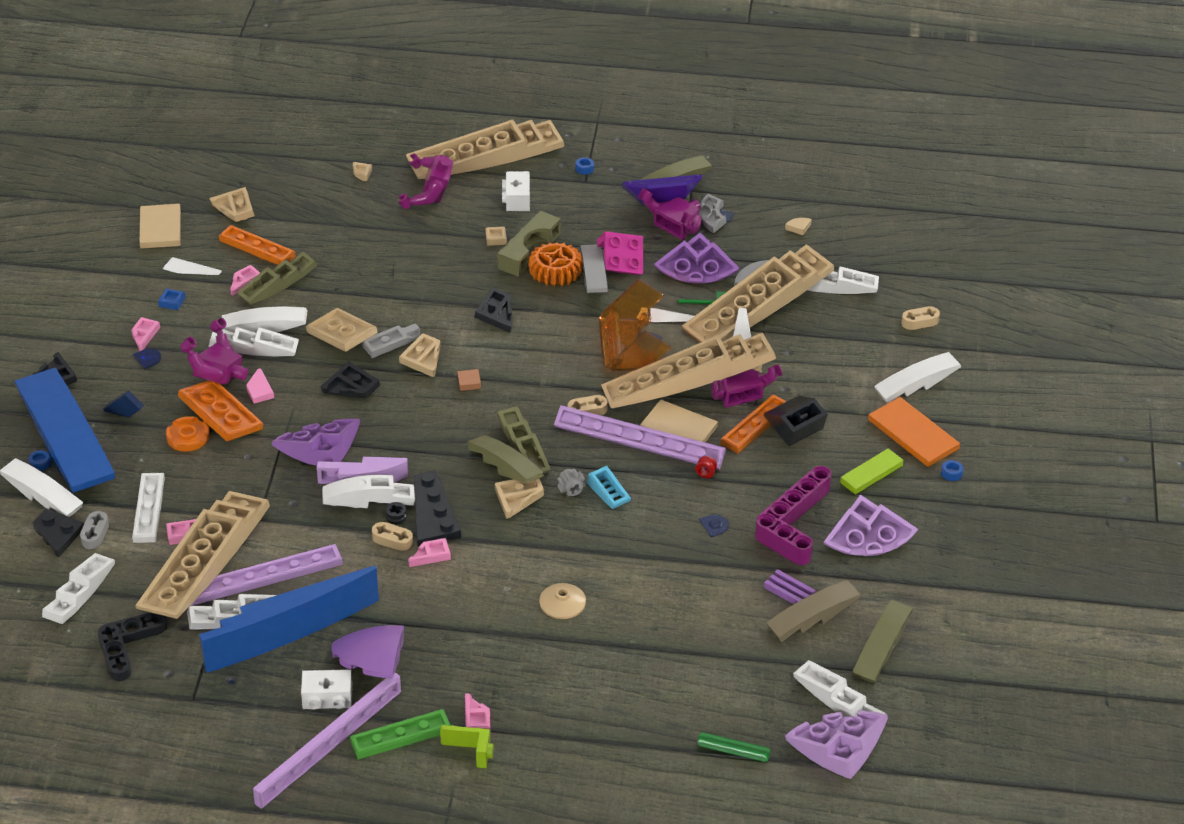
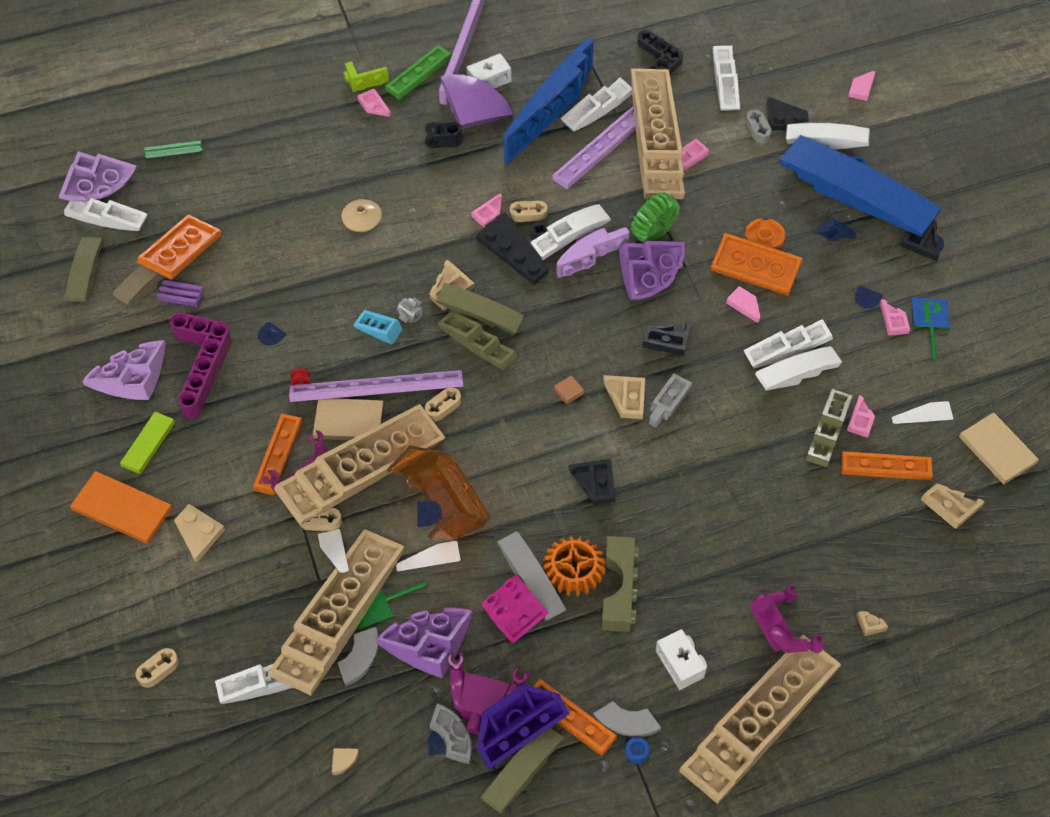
camera: 155 degrees right, 15 degrees up
white tile [132,473,165,543] -> none
blue tile [158,289,186,310] -> none
magenta torso [180,318,248,384] -> none
tan tile [306,308,378,352] -> none
tan tile [485,227,507,246] -> none
black slope [763,396,828,446] -> none
white slope [874,352,961,404] -> none
blue tile [941,460,964,481] -> none
none -> orange tile [138,214,221,280]
none -> tan wing [174,504,225,562]
none -> black piece [425,121,463,148]
none -> orange tile [533,679,617,756]
none -> light grey tile [593,701,661,738]
none -> bright green gear [631,192,680,243]
none -> blue piece [911,298,950,360]

